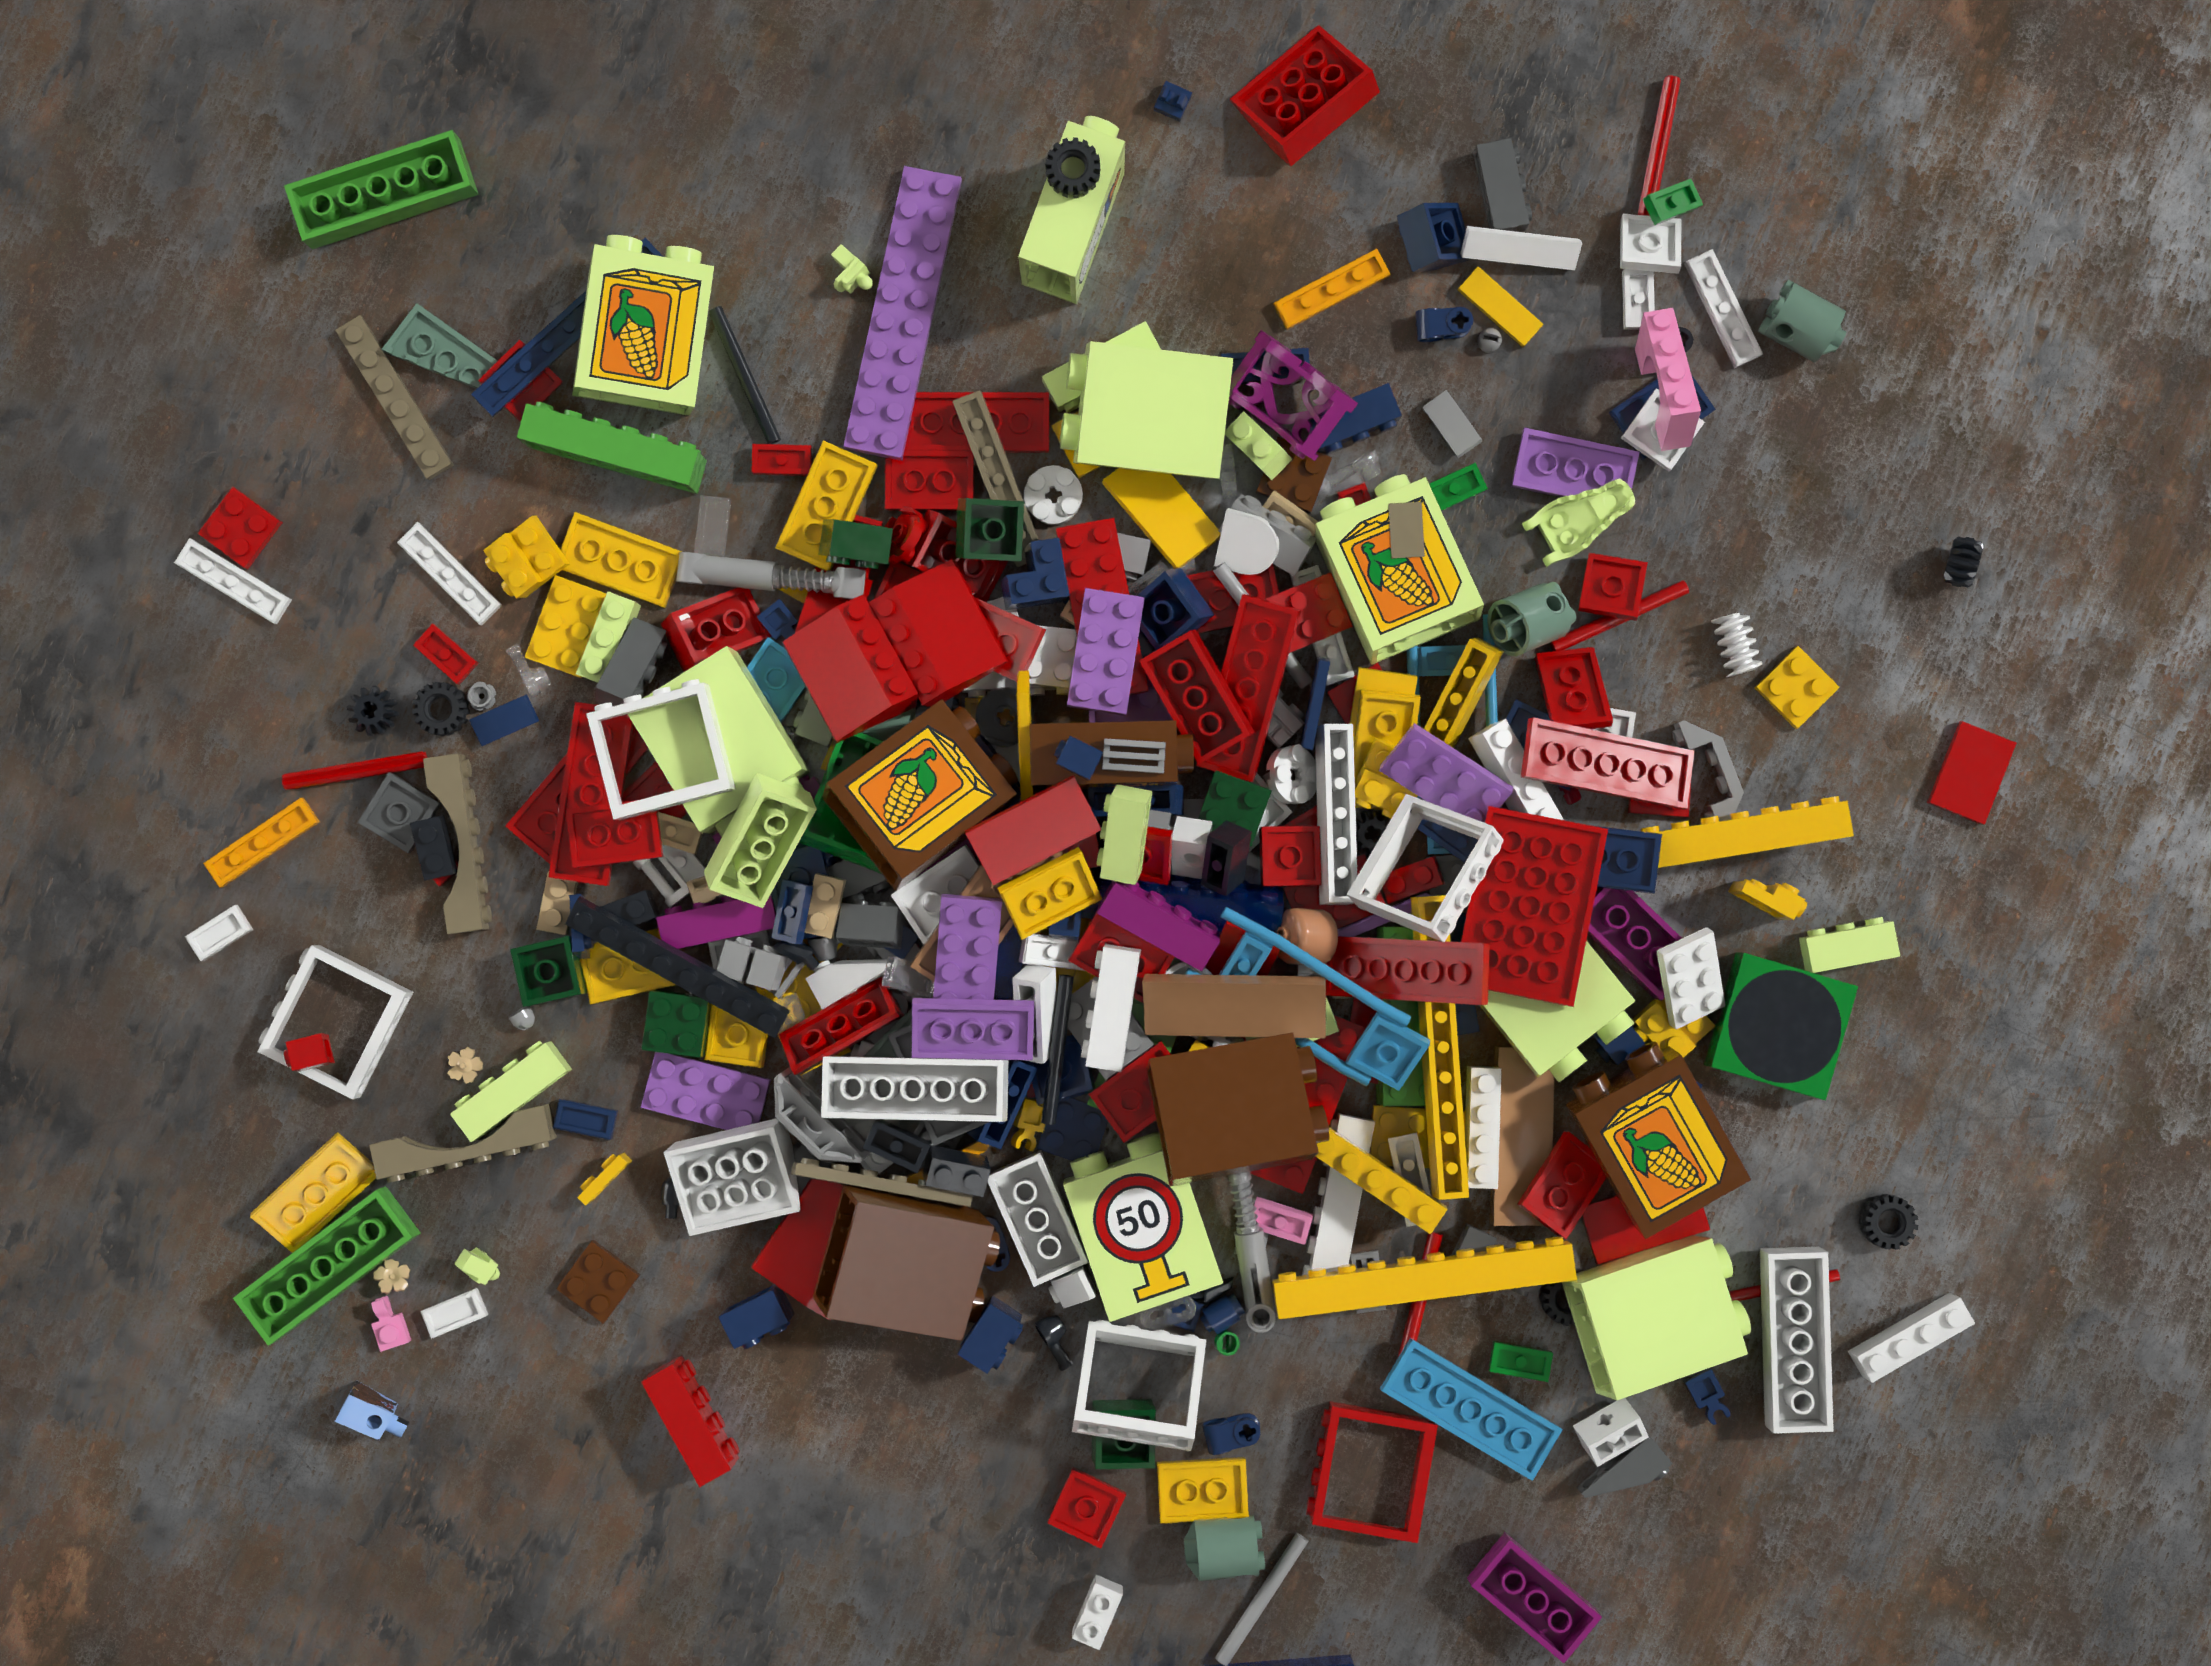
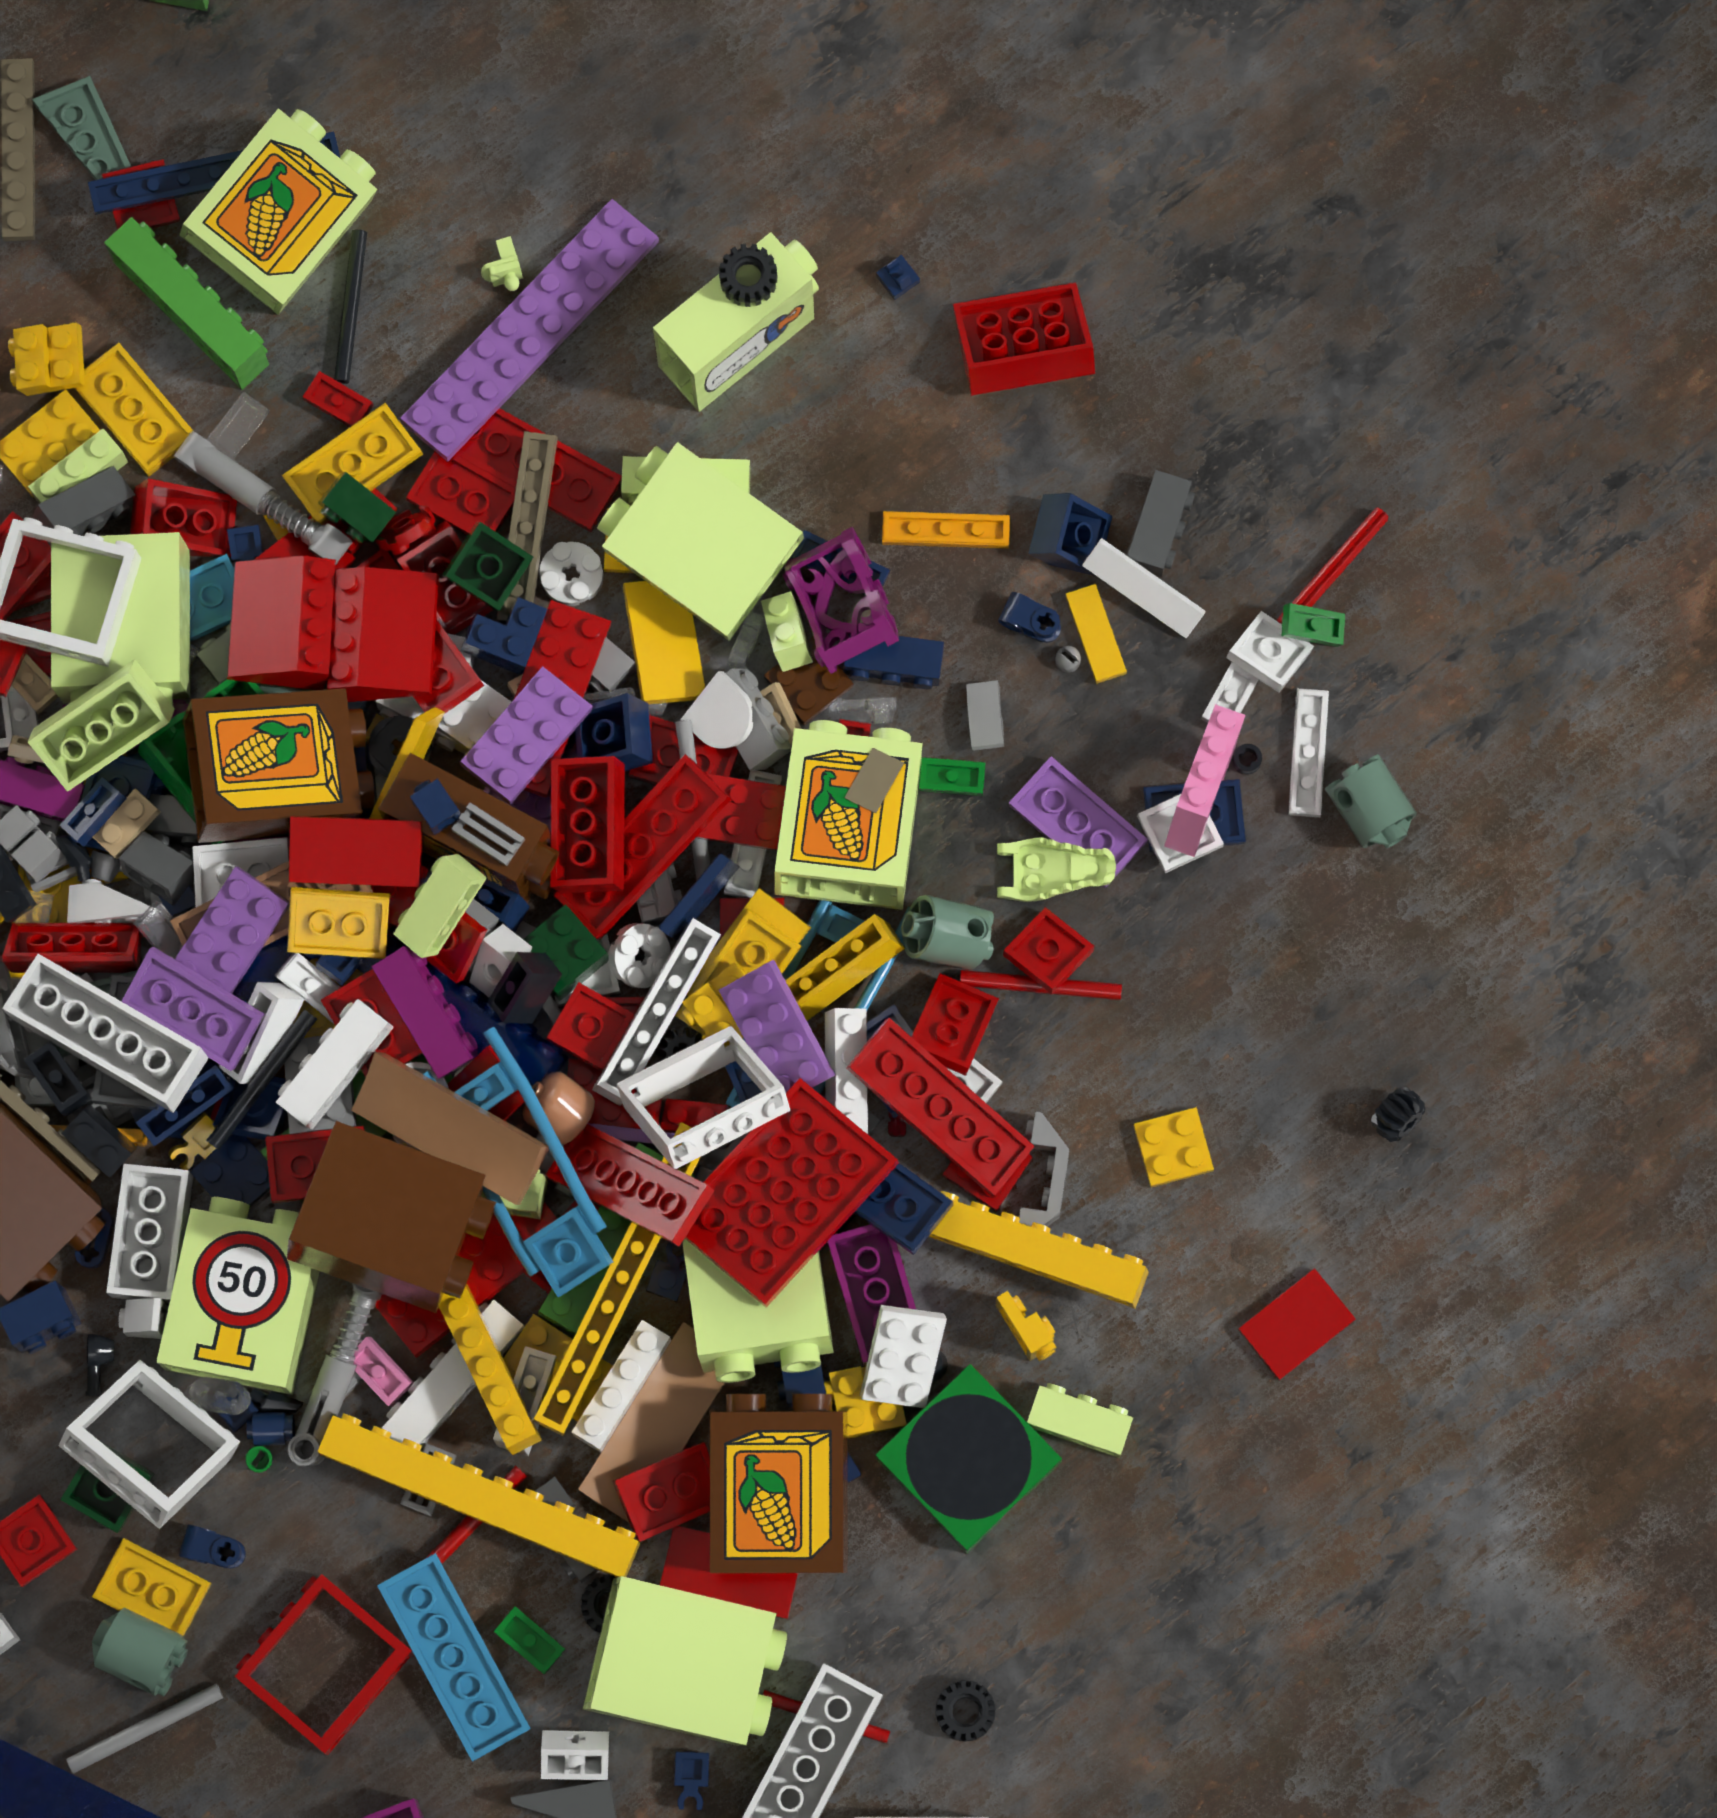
camera: 30 degrees right, 10 degrees down
white piece [1711,613,1763,677] -> none

